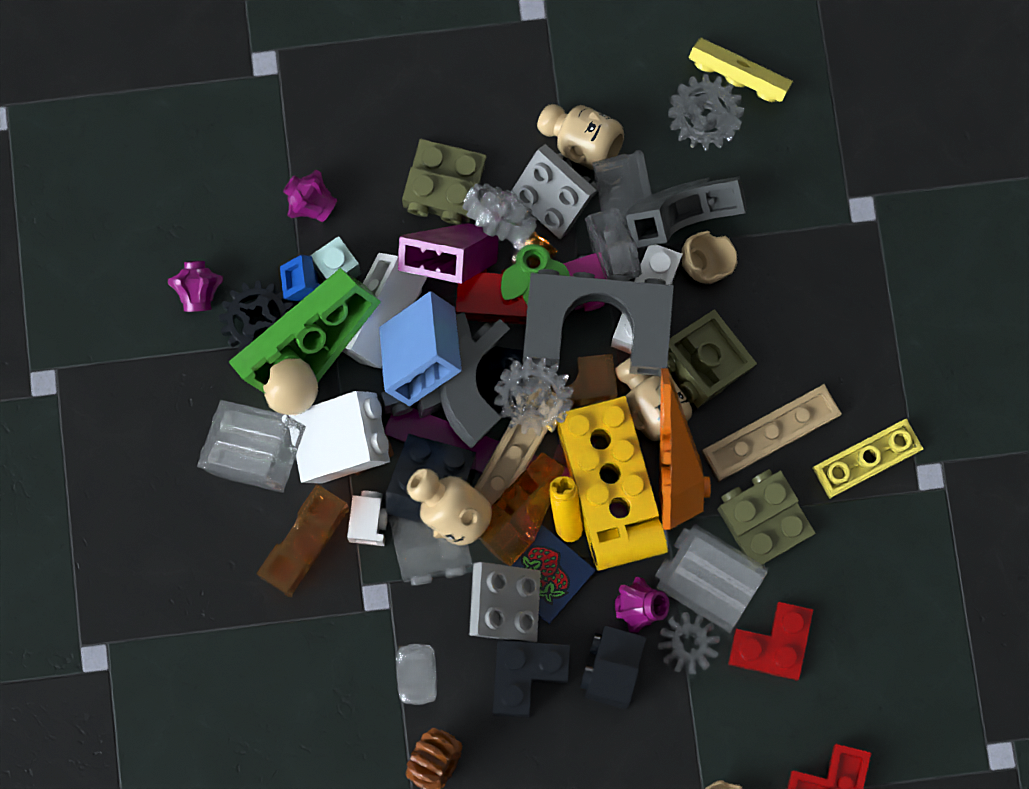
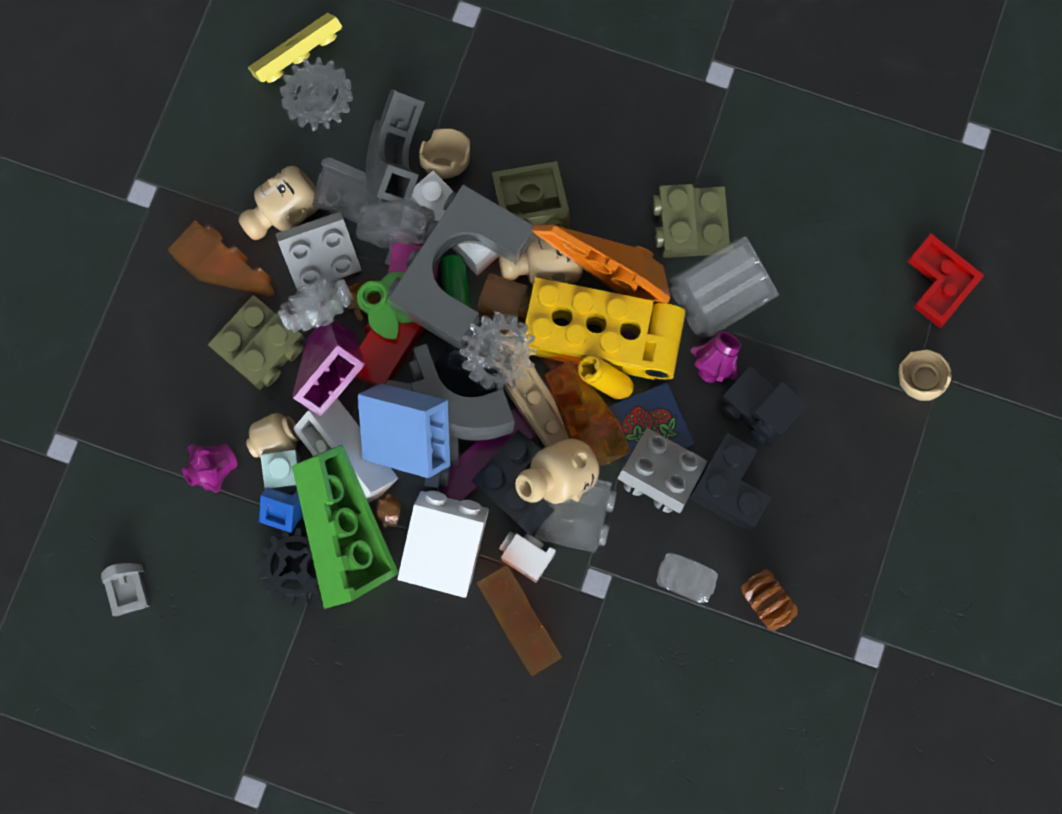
camera: 65 degrees left, 0 degrees up
magenta rock [168,261,223,312] -> none
clear brick [197,400,306,493] -> none
tan hair [263,359,318,416] -> none
clear gear [658,612,720,674] -> none
tan tile [701,384,842,482] -> none
red plate [728,602,813,680] -> none
light yellow tile [813,418,923,499] -> none
none -> light grey tile [101,563,150,617]
none -> clear orange slope [168,221,275,297]
none -> tan head [246,413,300,458]
none -> clear orange plate [375,494,401,529]
none -> green piece [439,255,471,308]

